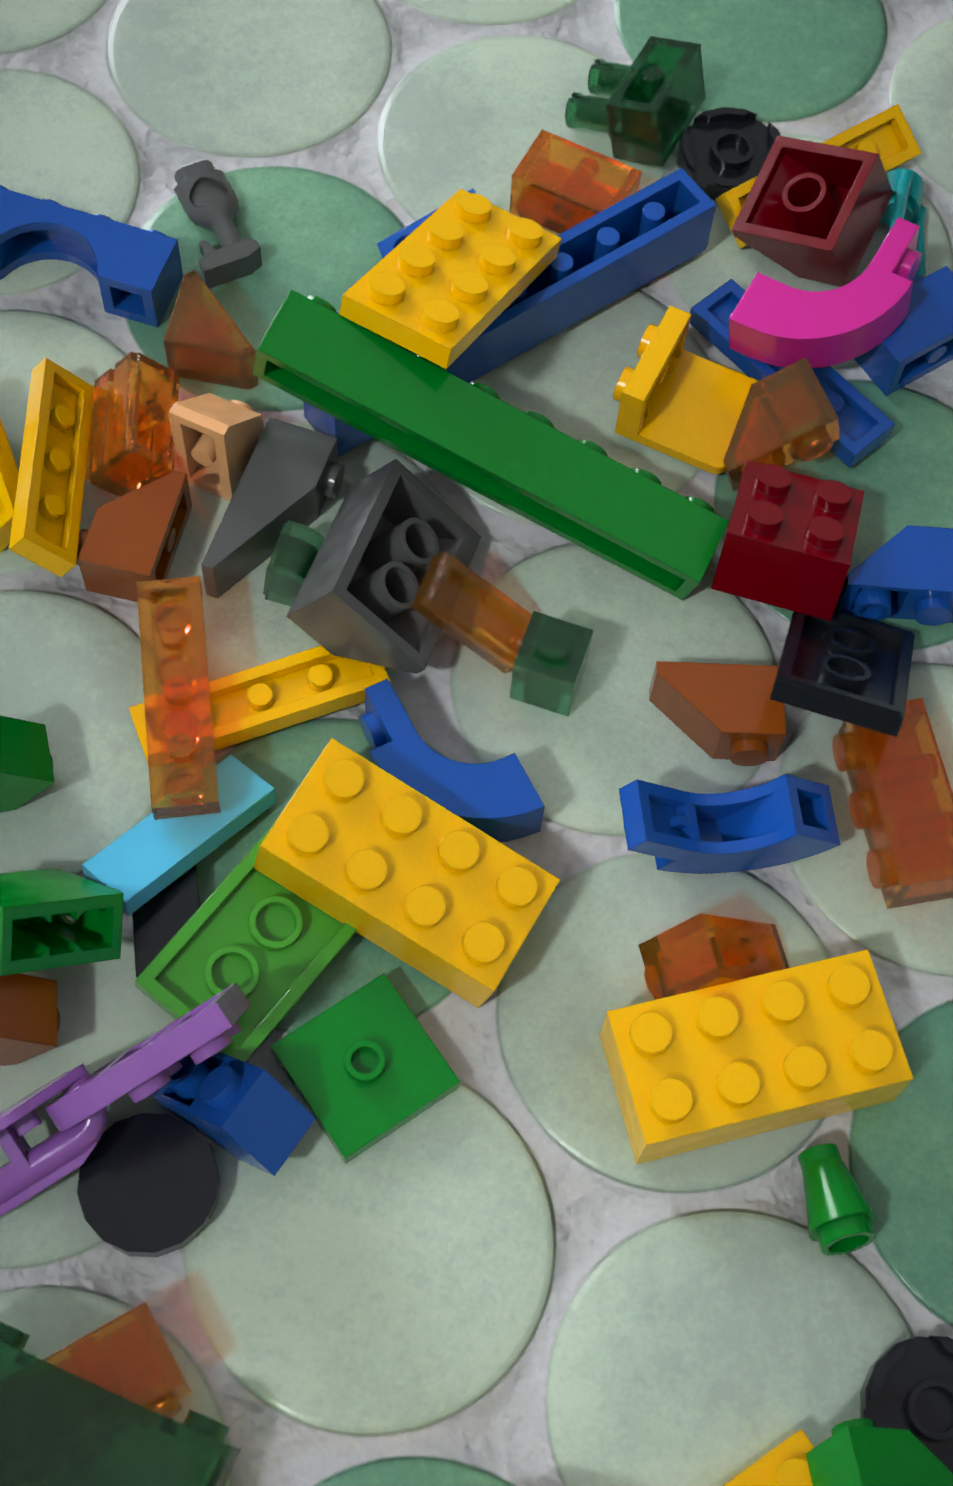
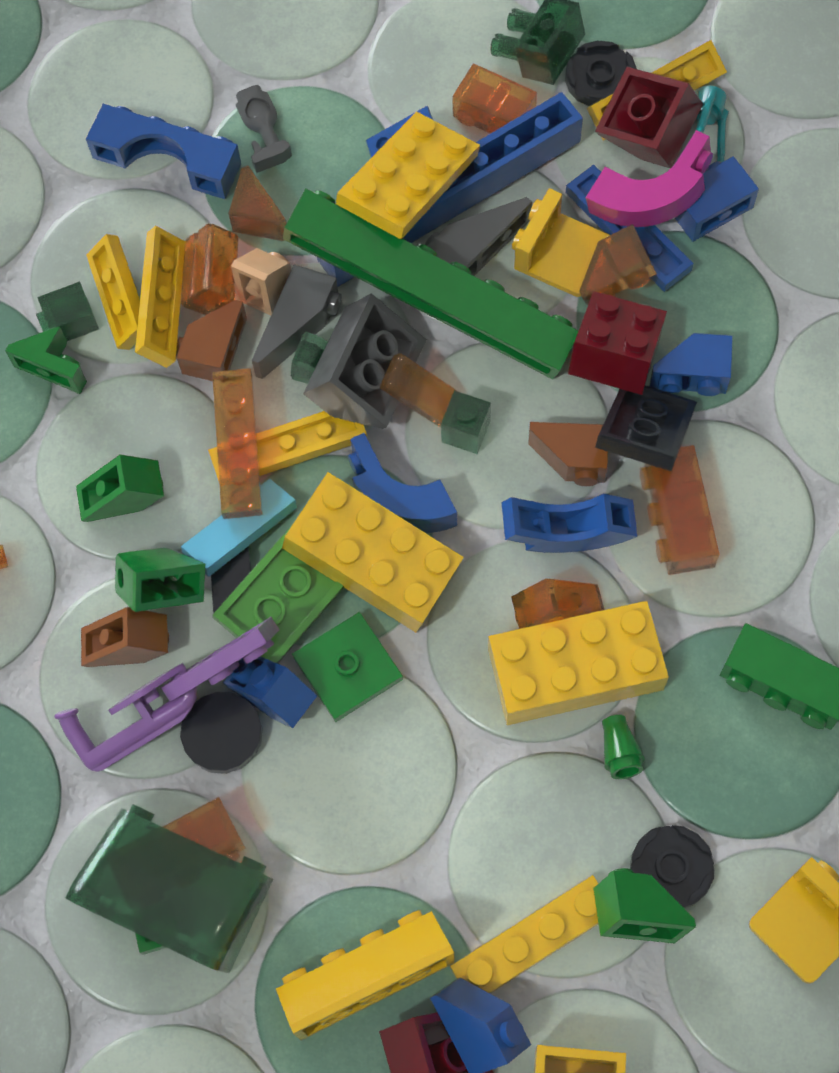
camera: 10 degrees right, 5 degrees up
none -> dark grey slope [425,197,532,276]

